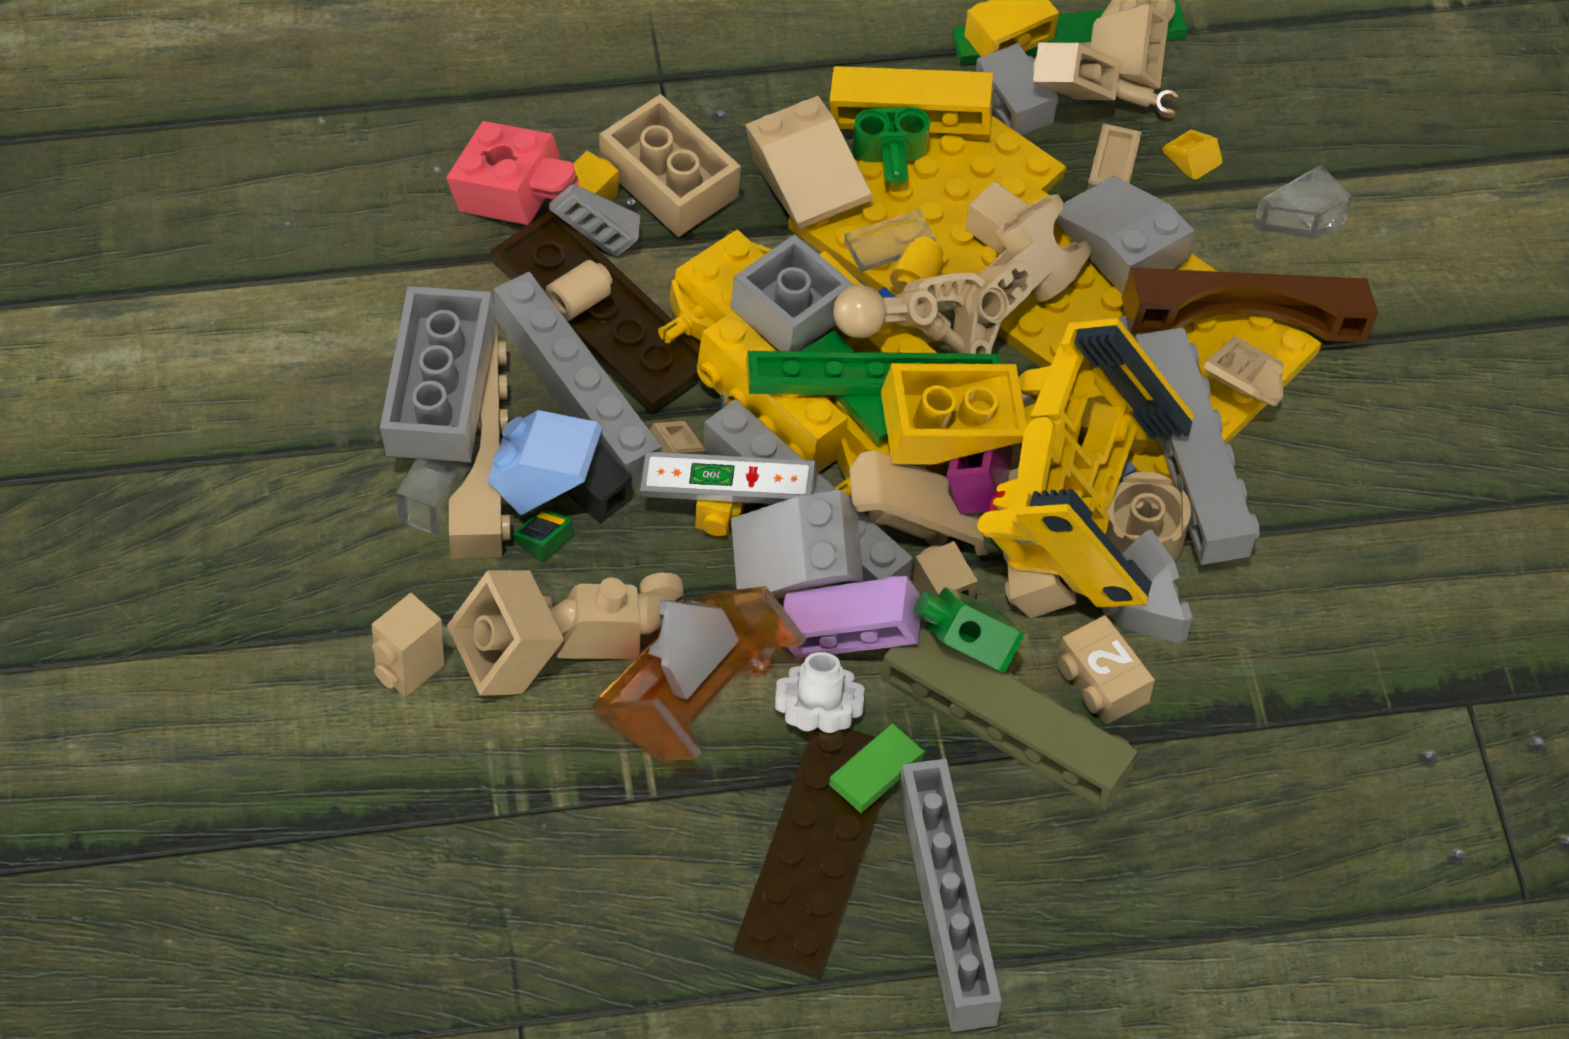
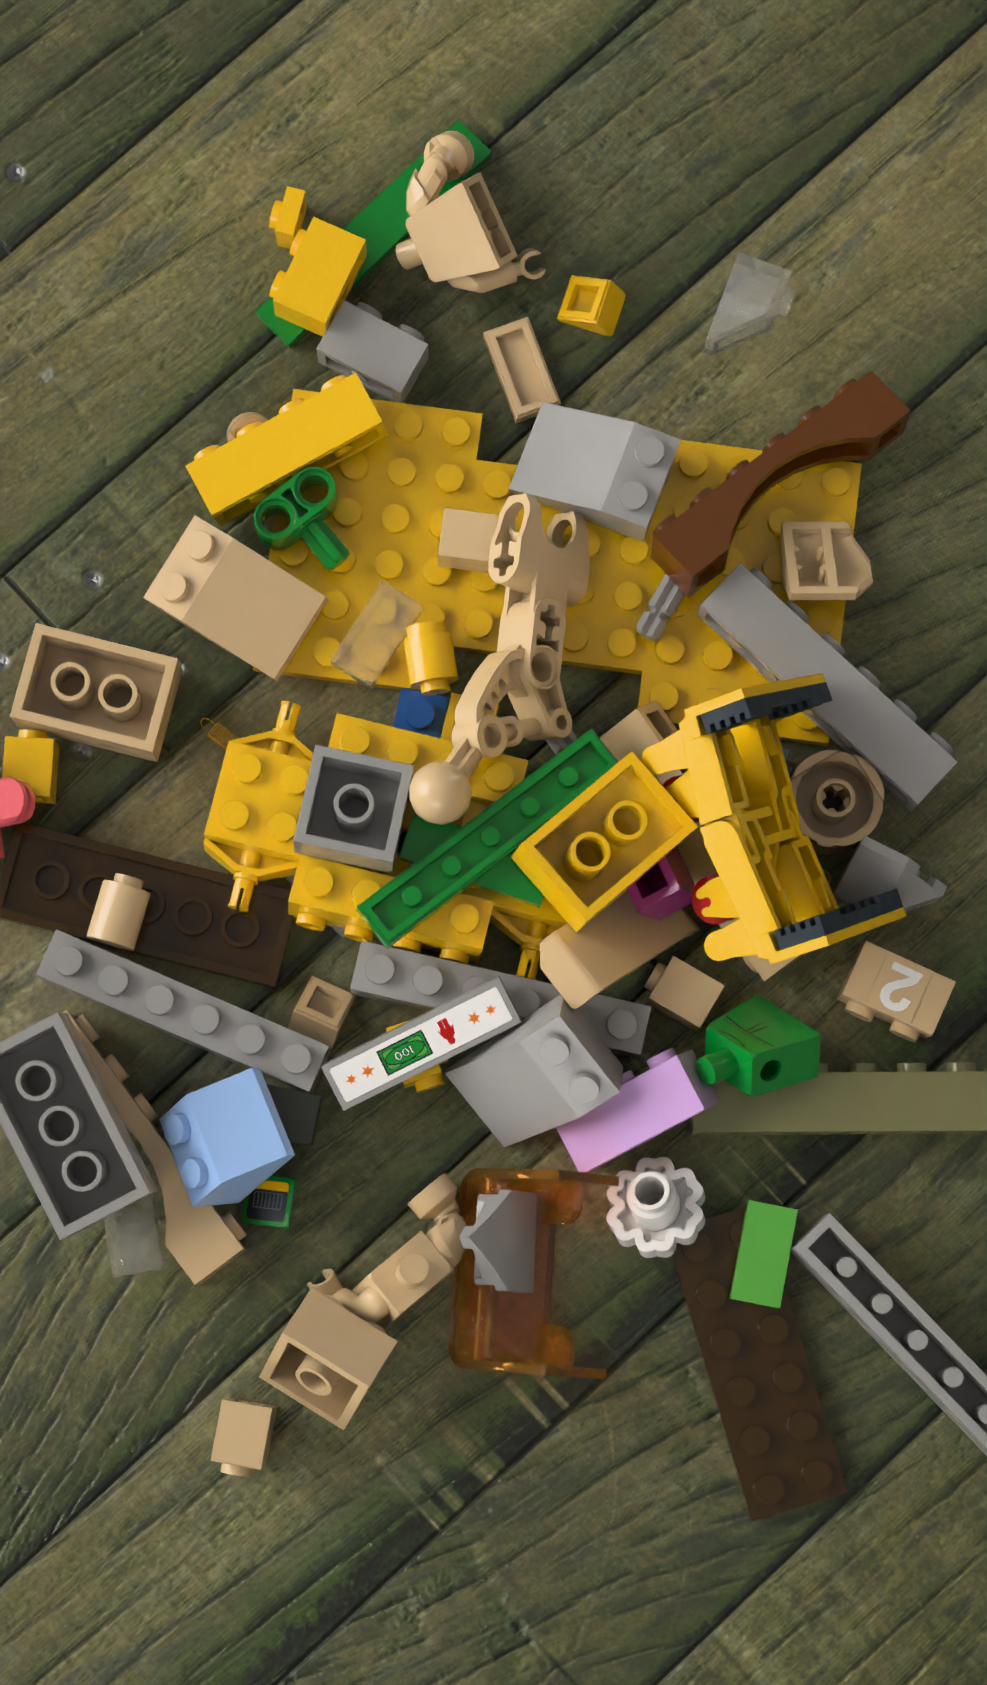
camera: 35 degrees left, 25 degrees up
light grey slope [549,183,640,257] -> none
tan brick [1033,43,1121,100] -> none

